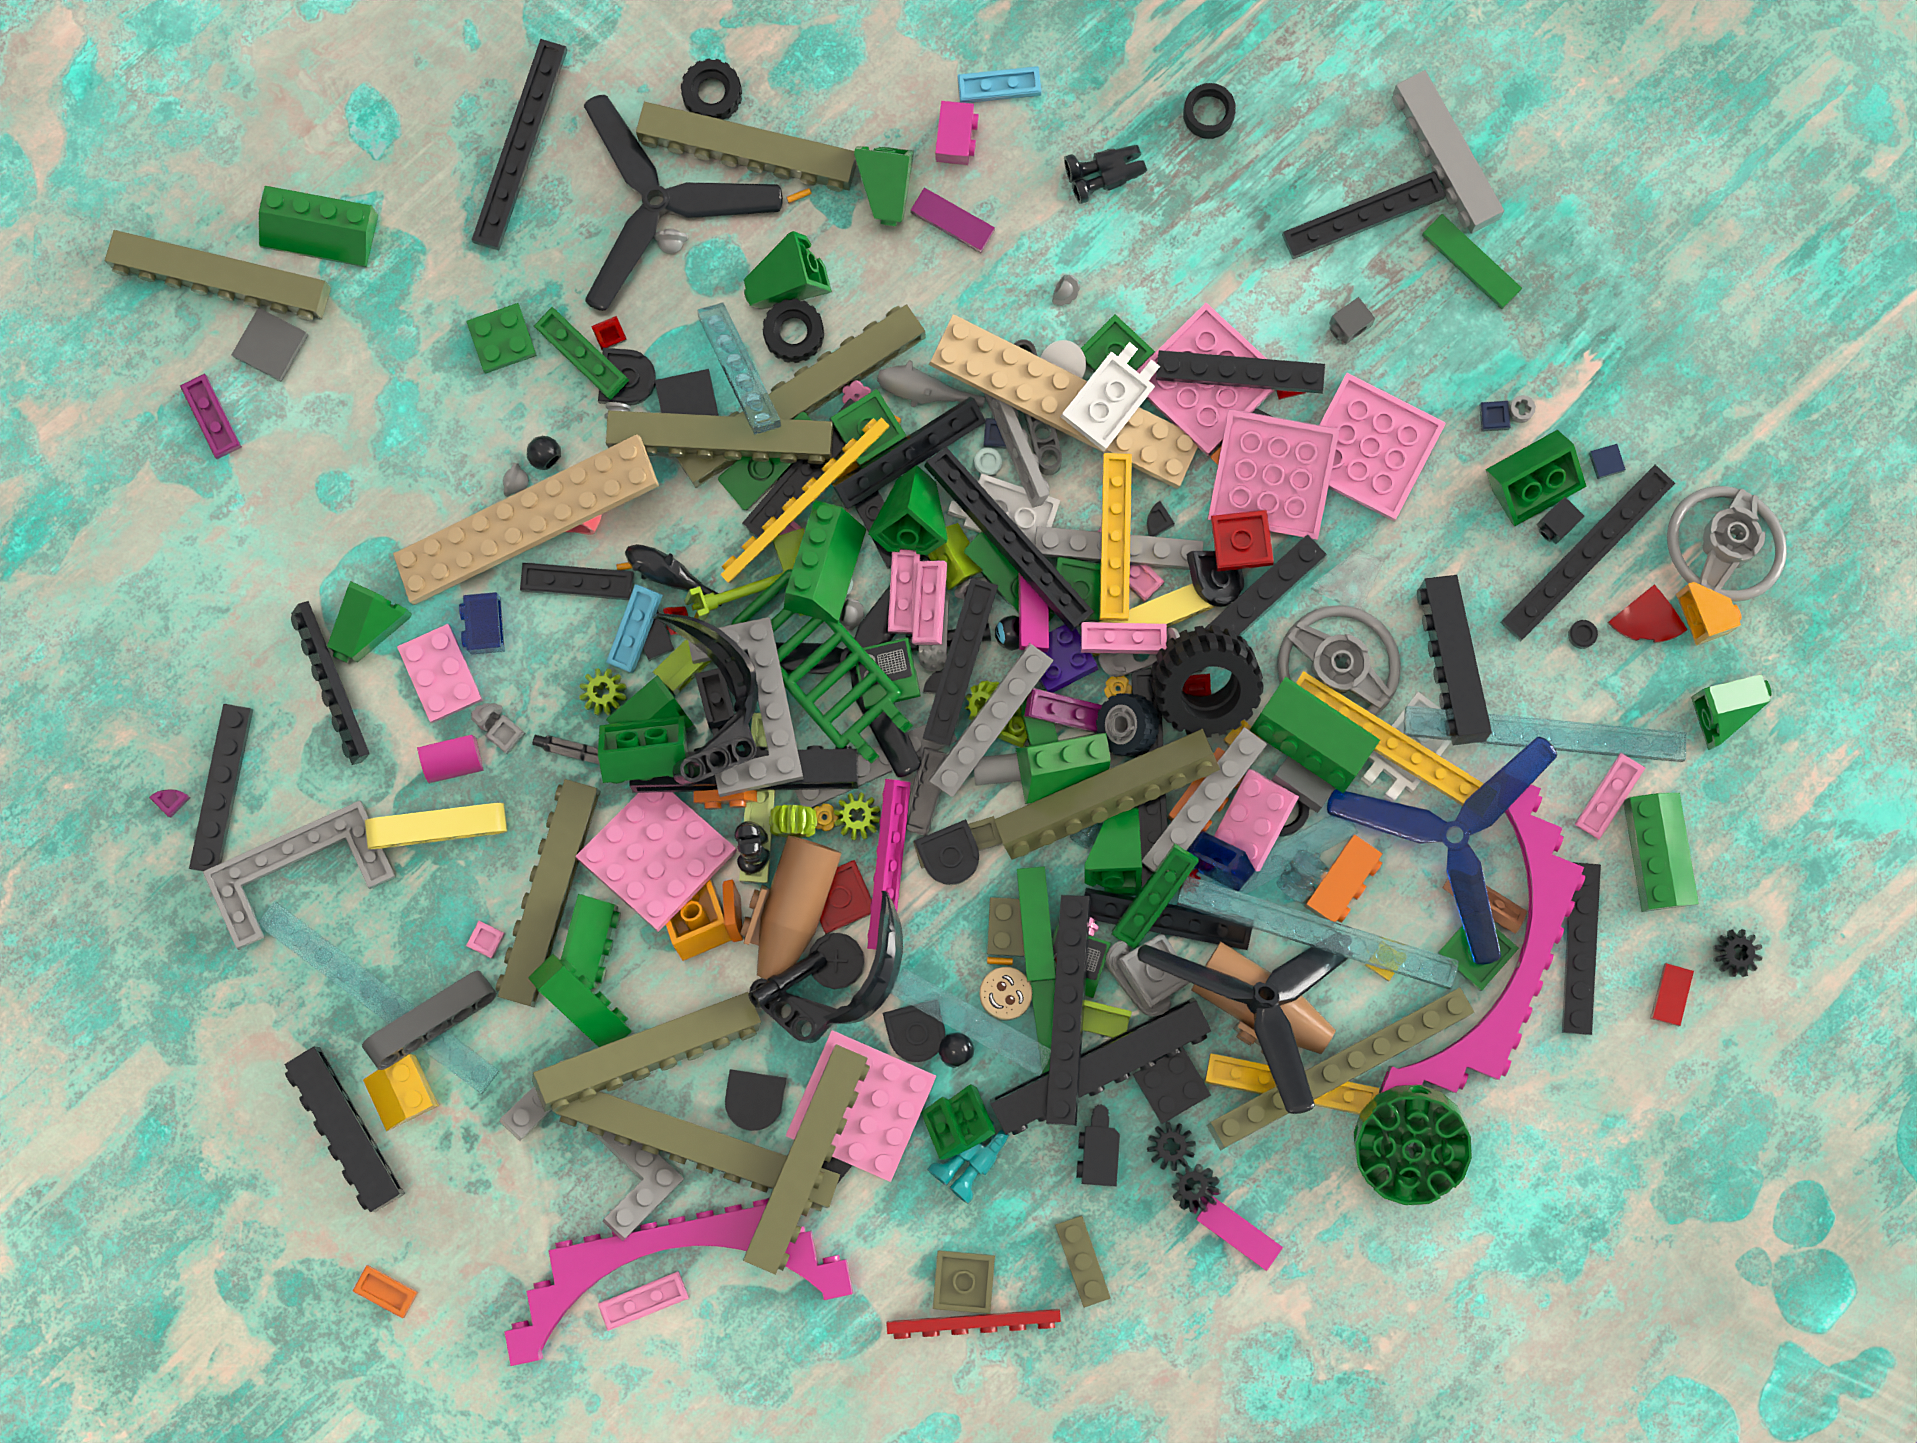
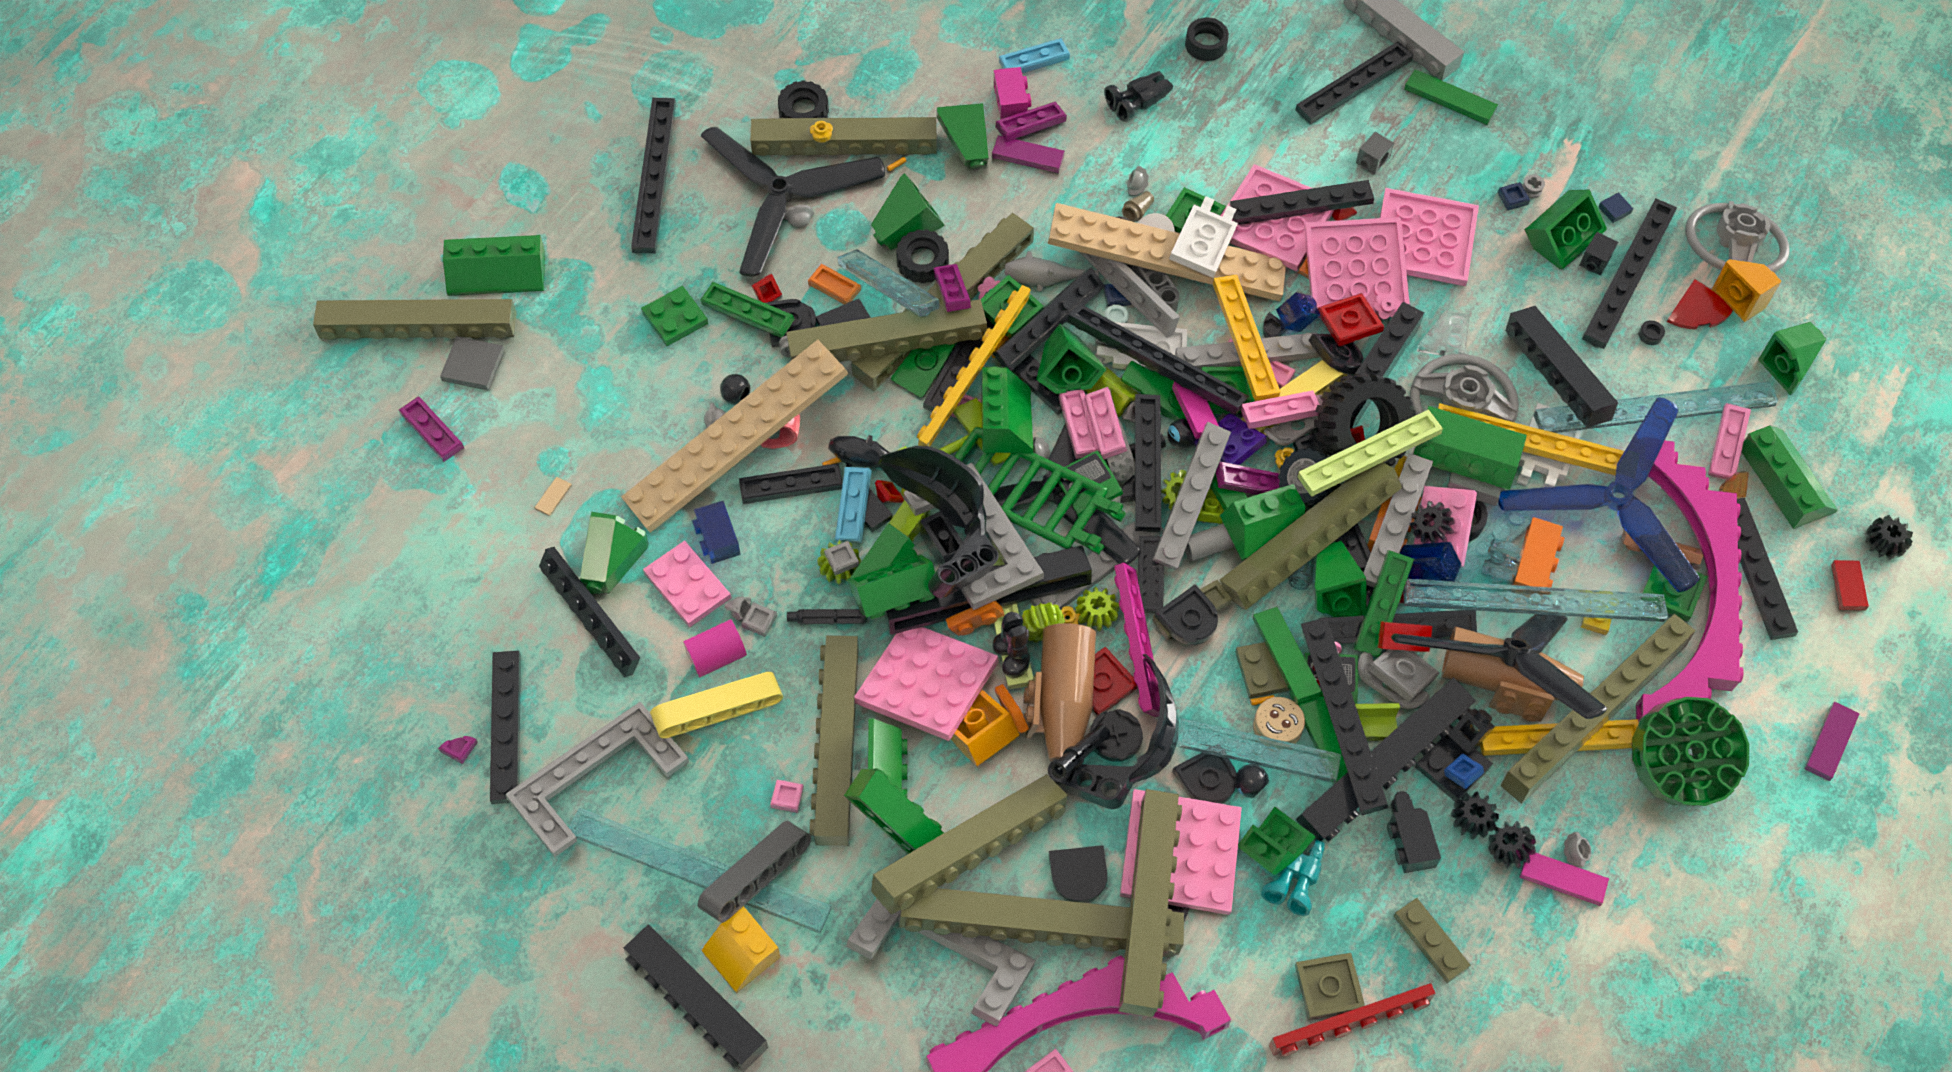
camera: 20 degrees left, 20 degrees down
none -> tan window [534,477,572,516]
none -> orange tile [808,263,861,304]
none -> yellow plate [810,121,833,143]
none -> light grey tile [824,541,859,575]
none -> magenta tile [933,264,971,312]
none -> magenta tile [995,101,1067,142]
none -> dark tan cone [1122,191,1154,222]
none -> clear blue brick [1276,292,1320,332]
none -> yellowish green plate [1298,410,1443,497]
none -> bright pink plant [1374,293,1401,320]
none -> red tile [1378,622,1432,652]
none -> black gear [1409,501,1455,546]
none -> blue tile [1444,754,1484,789]
none -> black brick [1448,708,1495,753]
none -> light grey piece [1564,832,1591,867]
none -> clear orange tile [1719,471,1749,497]
none -> magenta tile [1804,701,1860,781]

